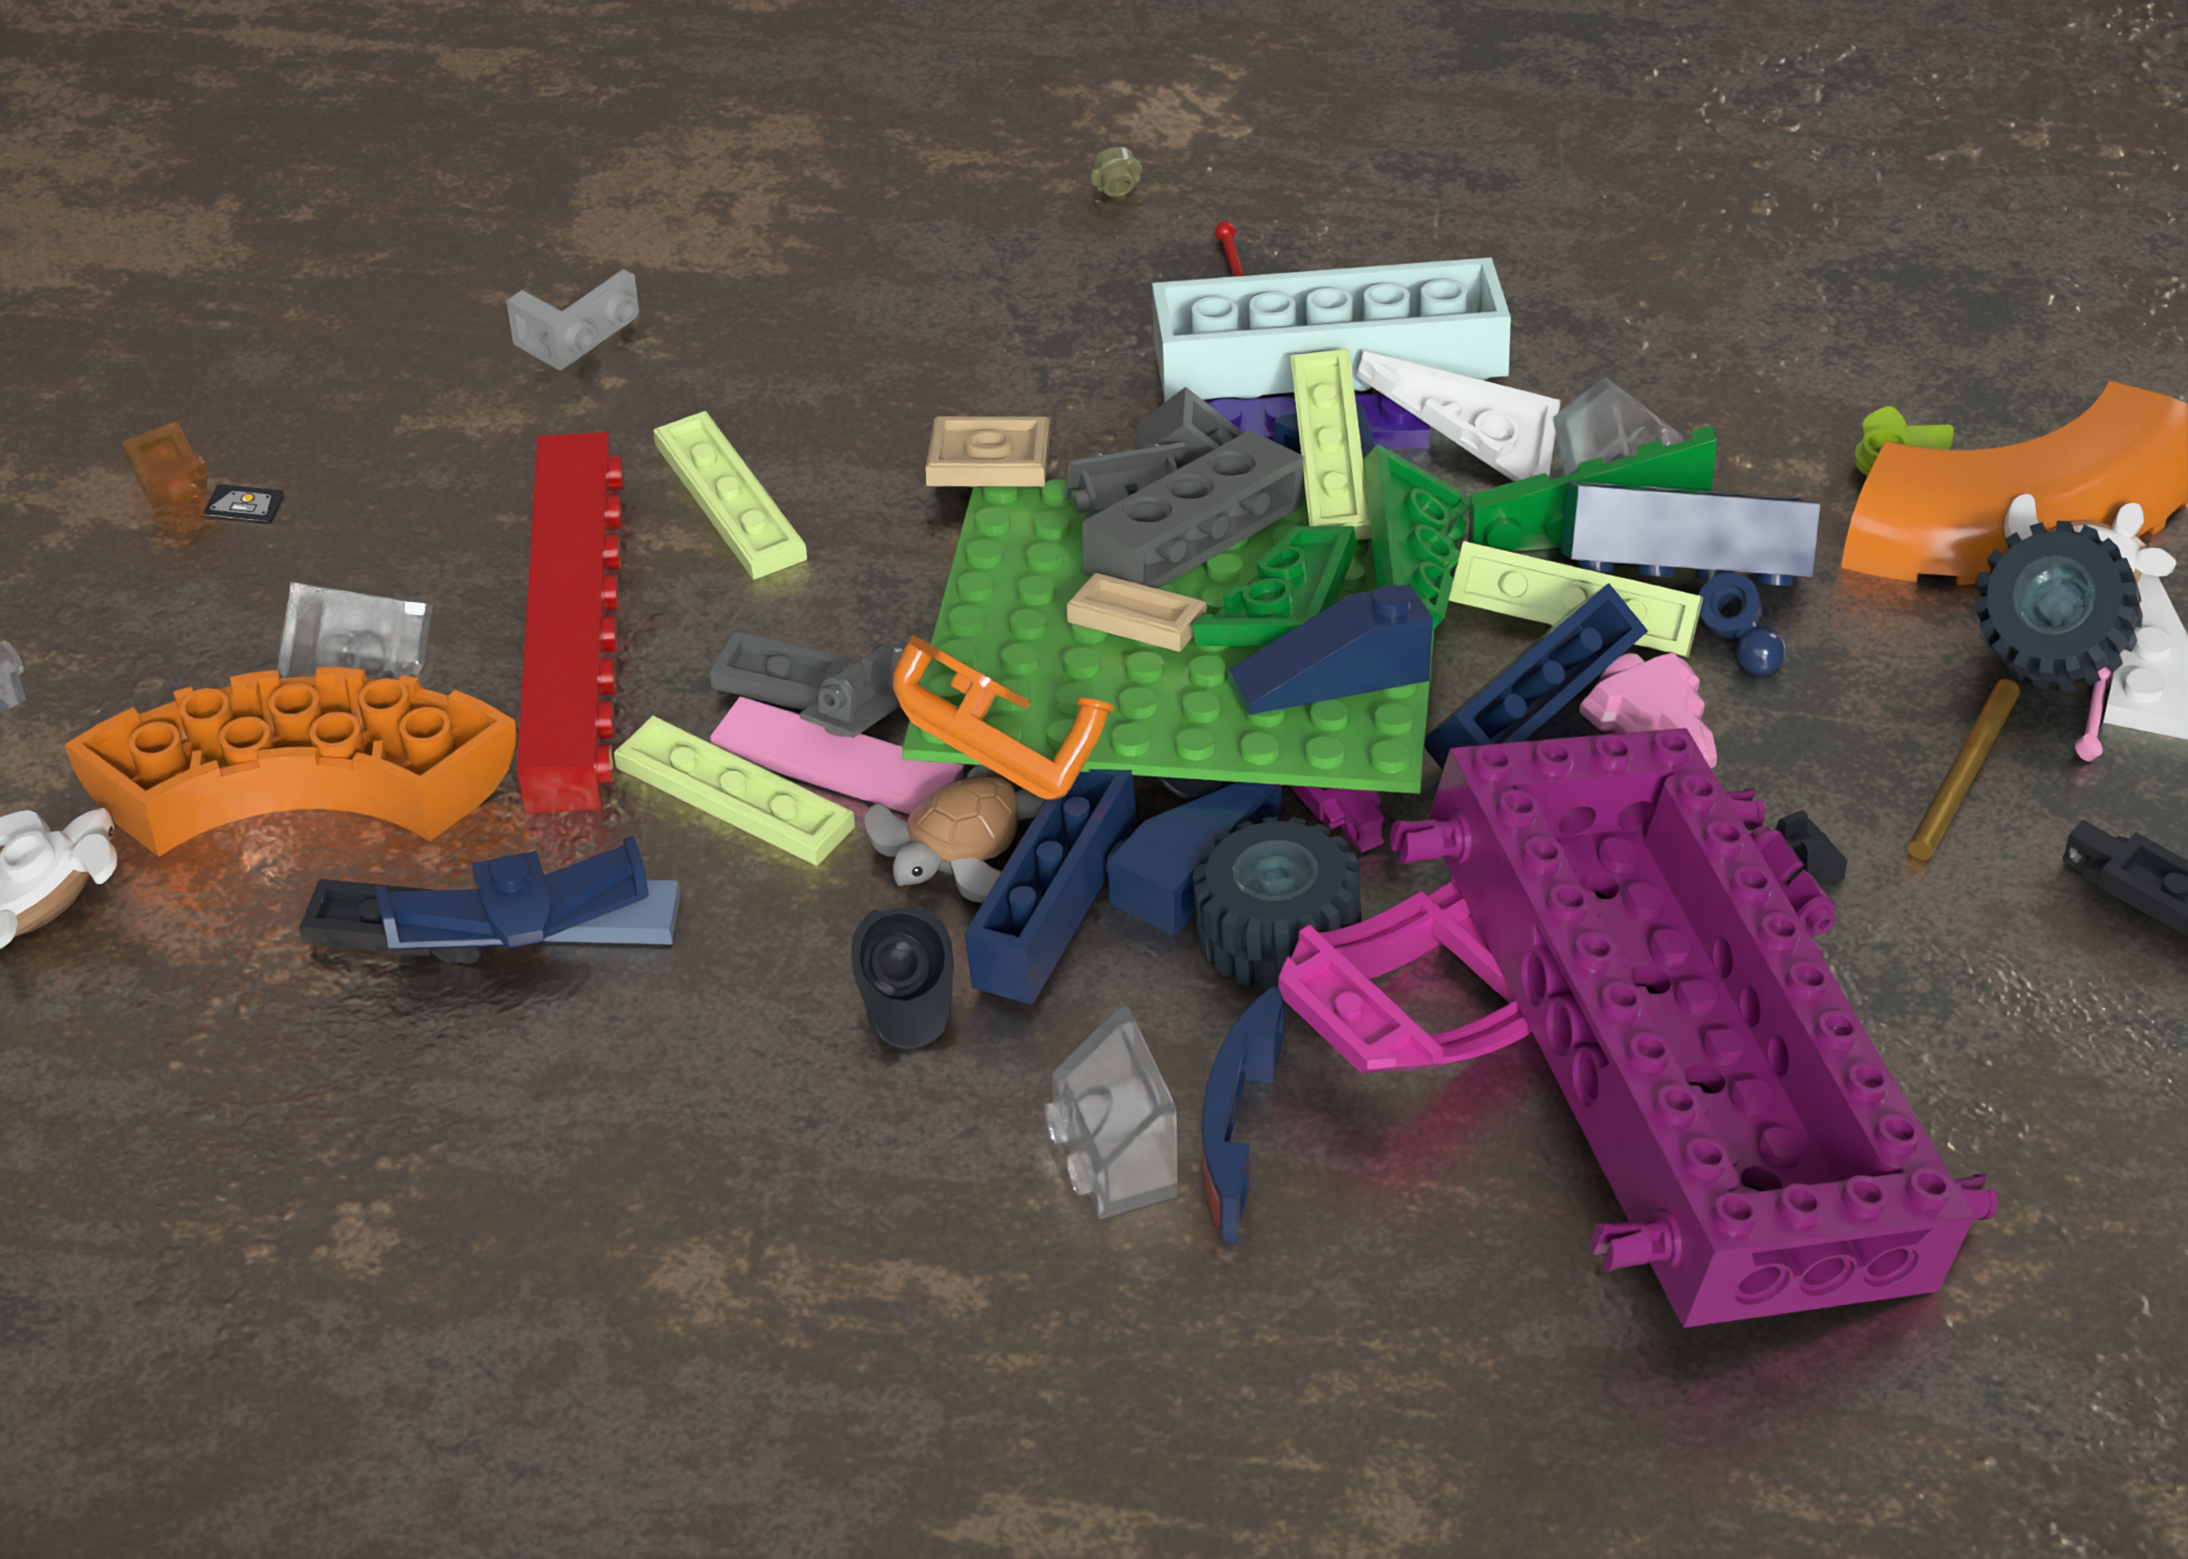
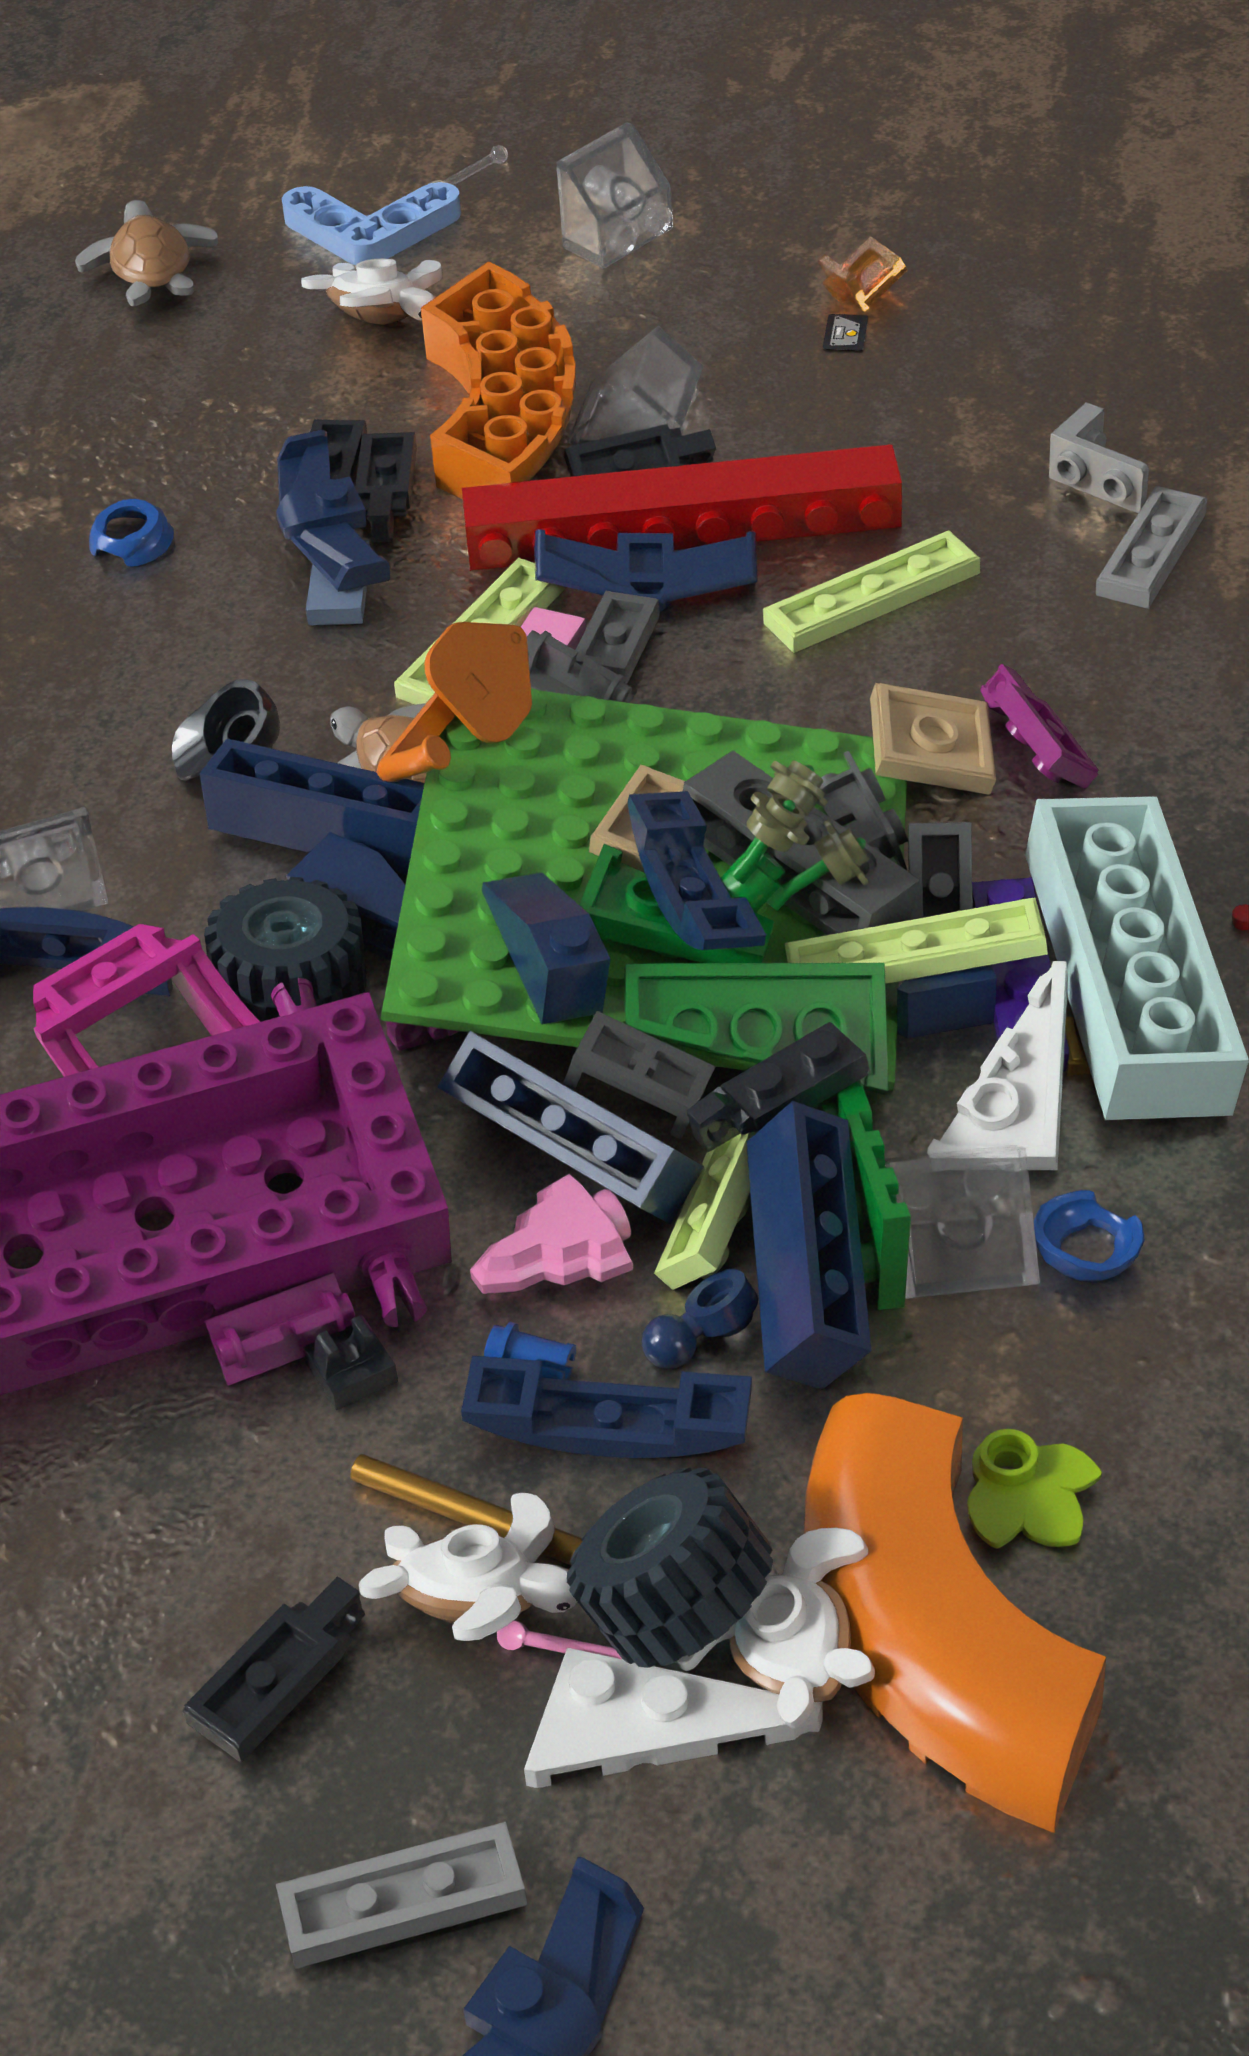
camera: 90 degrees right, 0 degrees up
none -> blue piece [89,499,174,567]
none -> black hinge [355,432,417,542]
none -> white animal [359,1493,577,1641]
none -> dark blue slope [461,1356,752,1458]
none -> blue pin [484,1322,576,1380]
none -> dark blue plate [534,529,758,611]
none -> dark grey hinge [563,1011,716,1140]
none -> black hinge [564,424,716,477]
none -> dark blue slope [628,791,766,950]
none -> black hinge [686,1022,870,1152]
none -> olive plant [721,760,870,913]
none -> magenta hinge [980,663,1099,789]
none -> blue piece [1033,1190,1145,1283]
none -> light grey tile [1096,486,1207,609]

